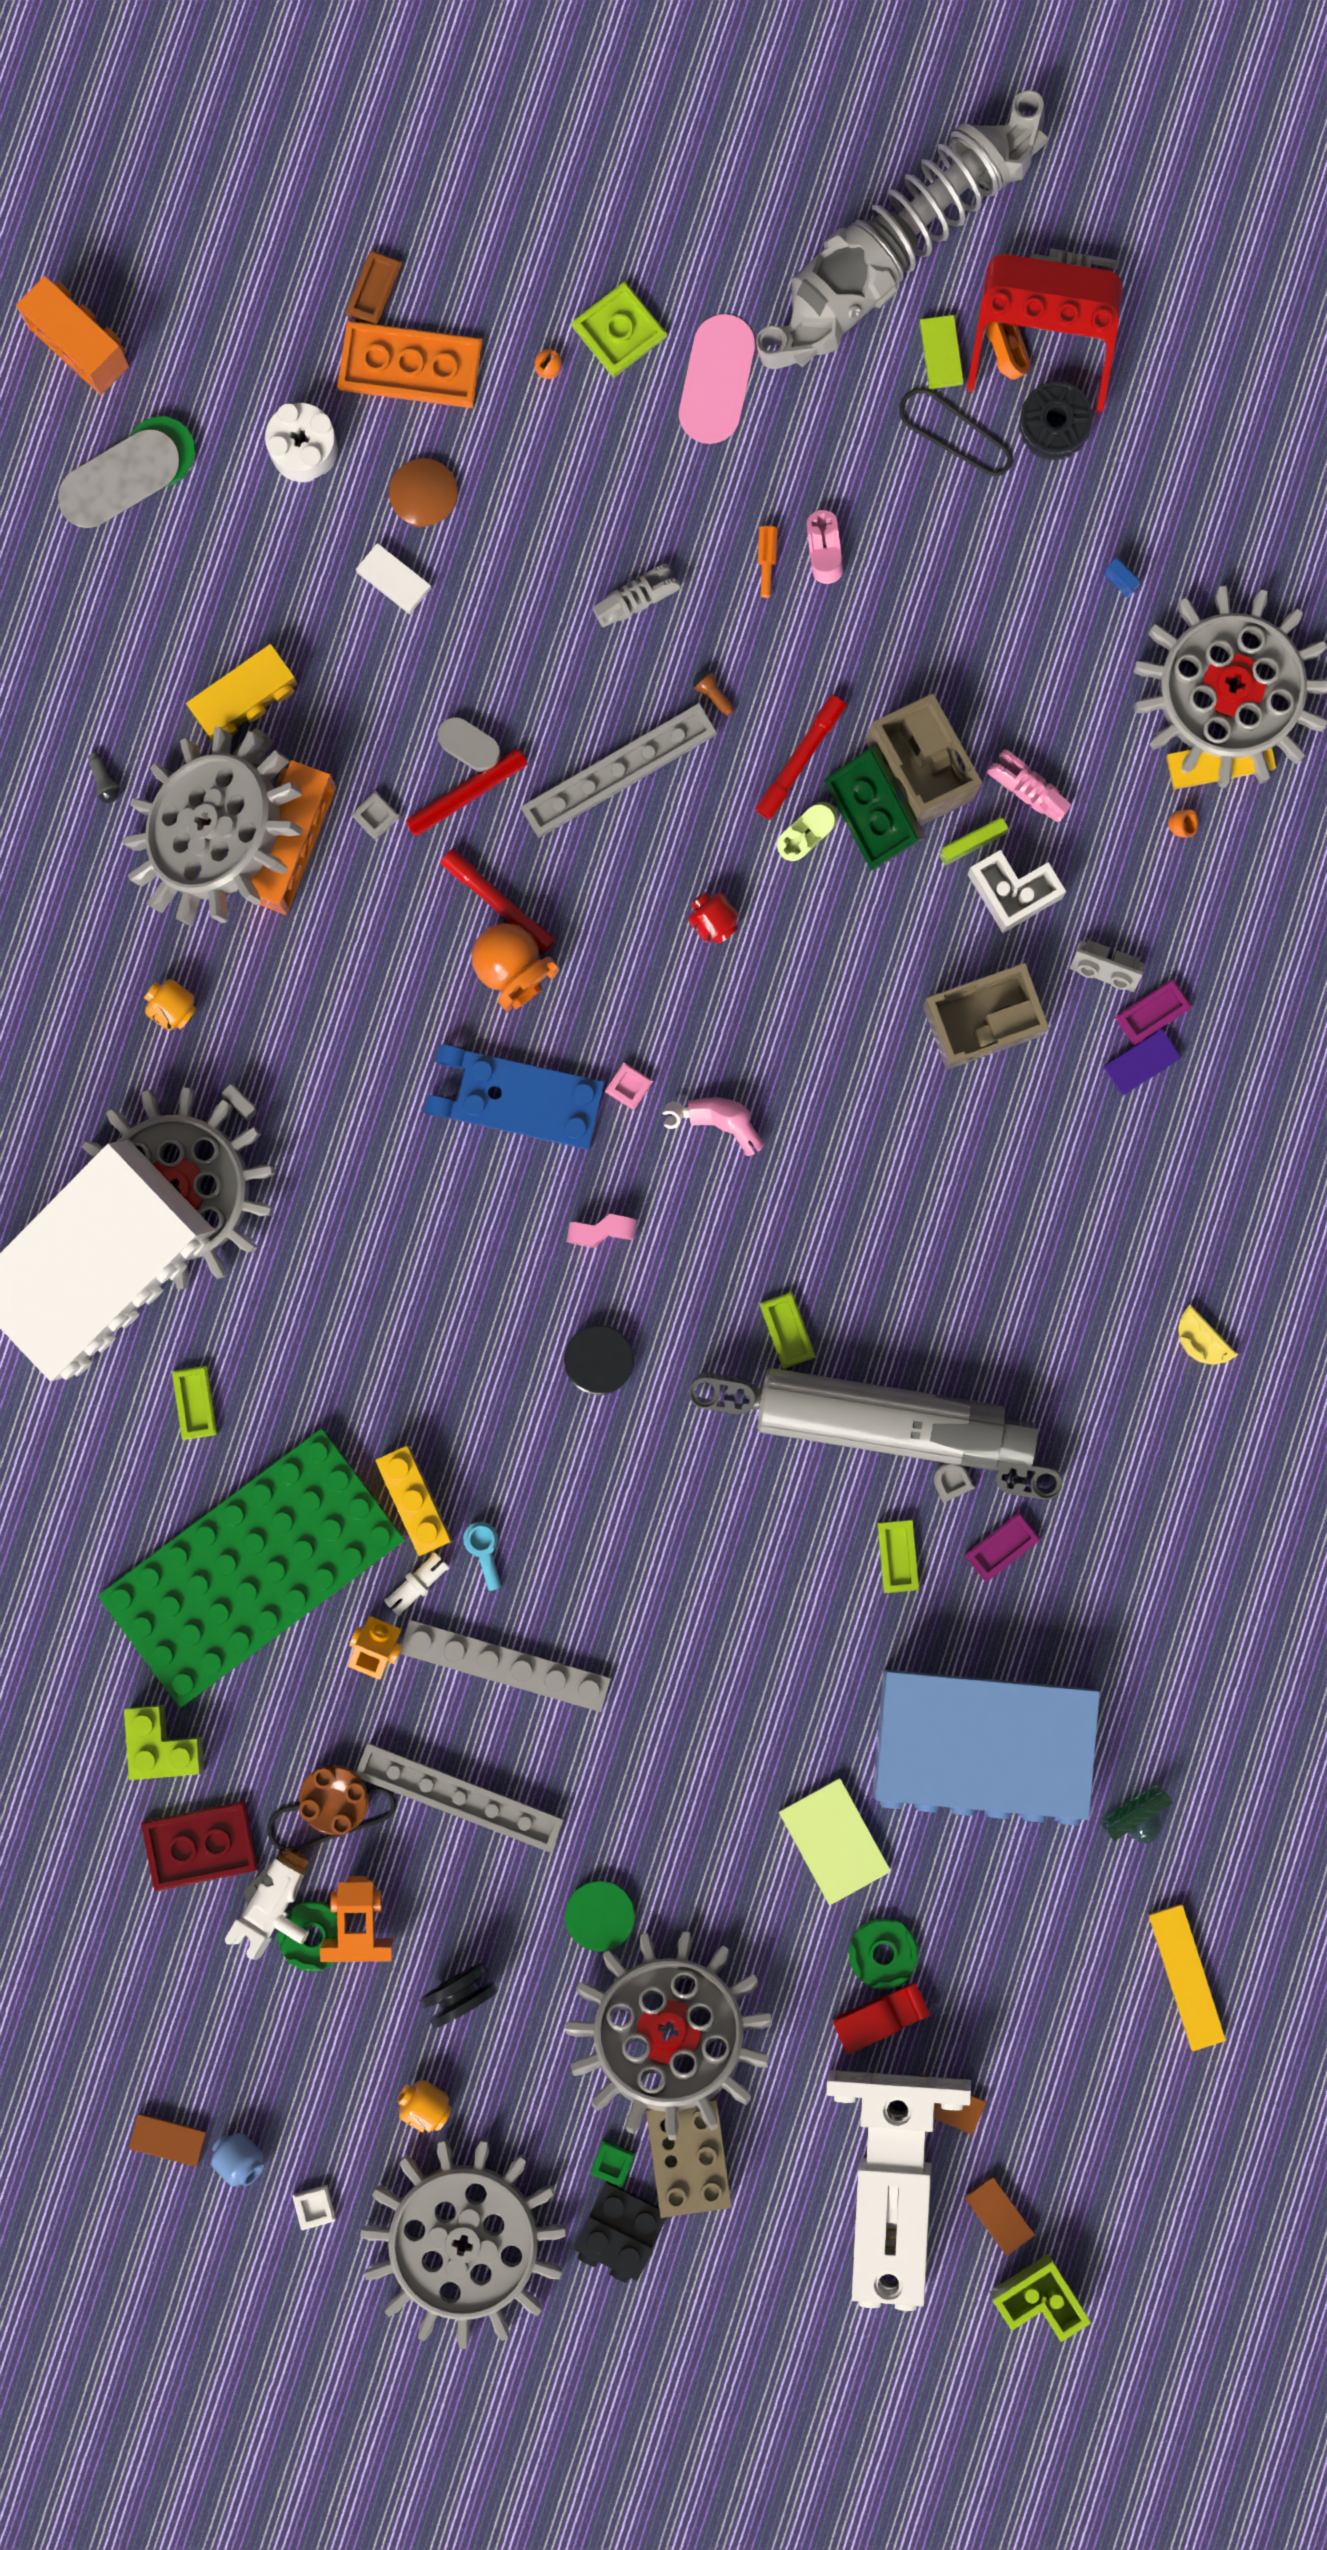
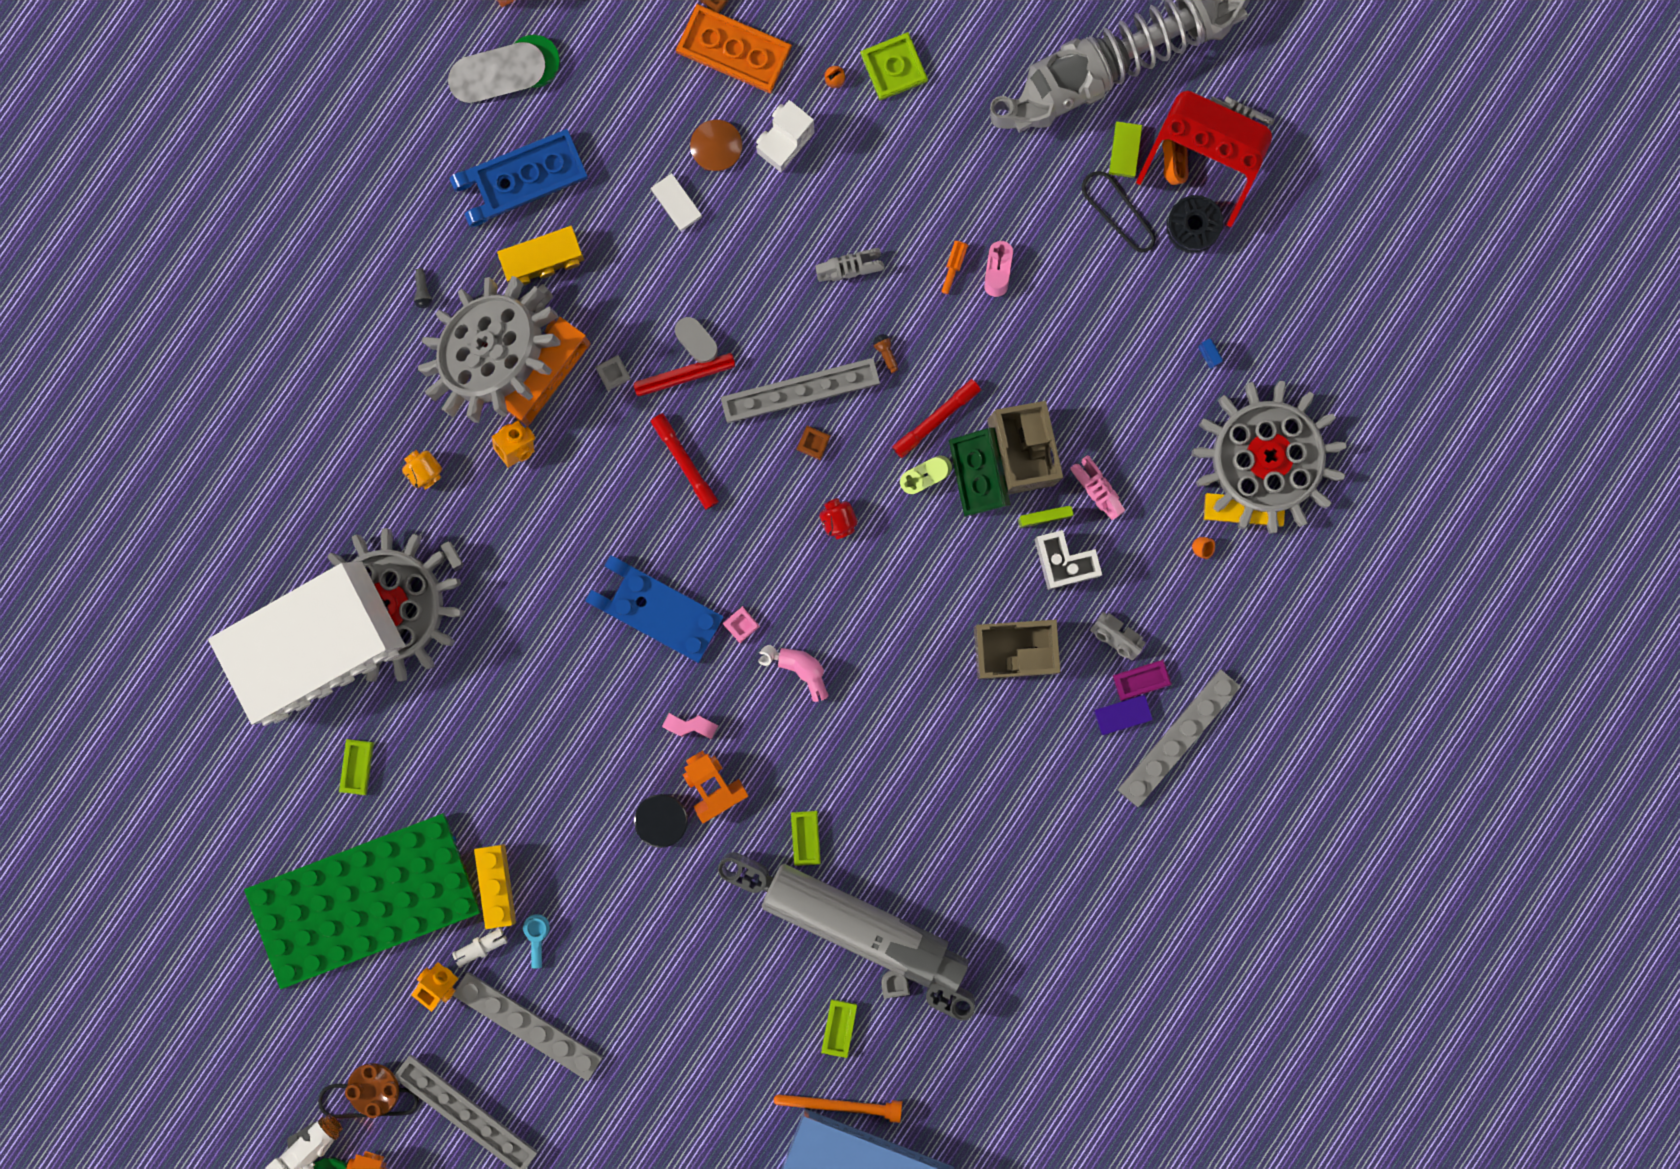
camera: 10 degrees right, 0 degrees up
lime brick [124,1705,205,1780] -> none
dark red tile [141,1801,259,1892] -> none
white brick [265,403,338,482] -> none
orange tile [471,923,559,1013] -> none
bright pink sticker [679,314,755,444] -> none
magenta tile [964,1512,1041,1583] -> none
light yellow tile [1178,1304,1238,1365] -> none
none -> blue hinge [449,129,588,227]
none -> light orange brick [492,420,535,468]
none -> orange tile [682,751,748,824]
none -> white brick [756,100,814,173]
none -> orange piece [774,1094,902,1123]
none -> dark orange tile [796,426,831,461]
none -> light grey plate [1117,669,1241,807]

